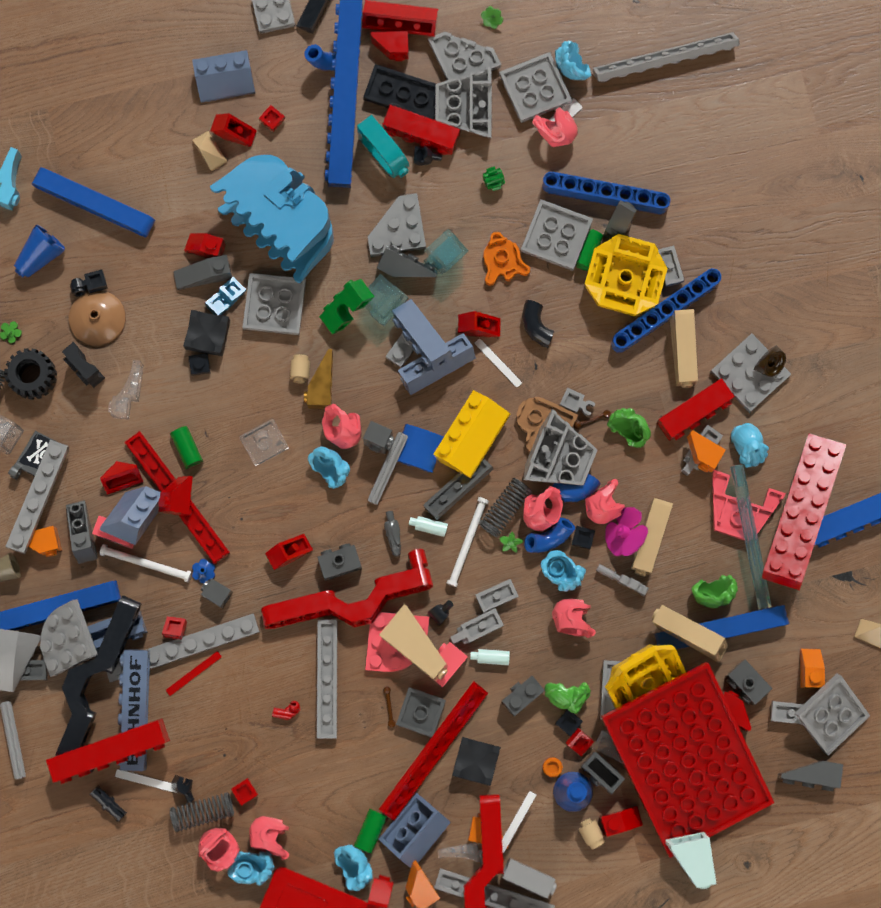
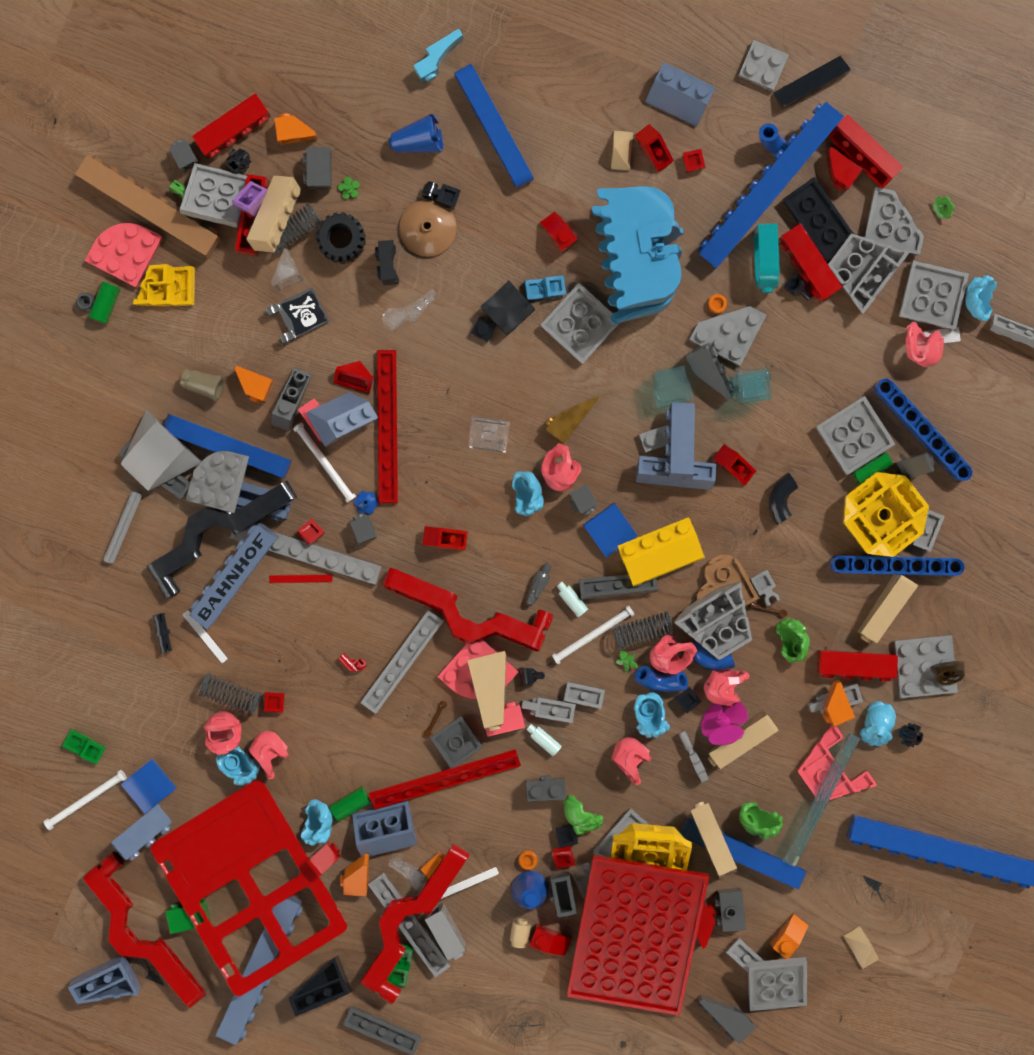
camera: 35 degrees right, 10 degrees up
light grey plate [6,440,69,554] -> none
red brick [46,718,170,784] -> none
red slope [158,476,193,516] -> none
green brick [170,426,203,469] -> none
black piece [171,775,195,803] -> none
dark grey slope [173,255,232,290] -> none
tan brick [290,355,310,384] -> none
dark grey brick [318,543,362,581] -> none
green arch [319,279,375,334] -> none
light grey axle [368,432,408,504] -> none
black brick [452,737,501,786] -> none
white sticker [475,339,522,387] -> none
green gear [482,166,505,191] -> none
orange tile [483,232,531,286] -> none
light aqua slope [665,832,716,889] -> none
brick [762,433,846,591] -> none
none -> orange tile [708,294,727,314]
none -> black gear [899,723,923,748]

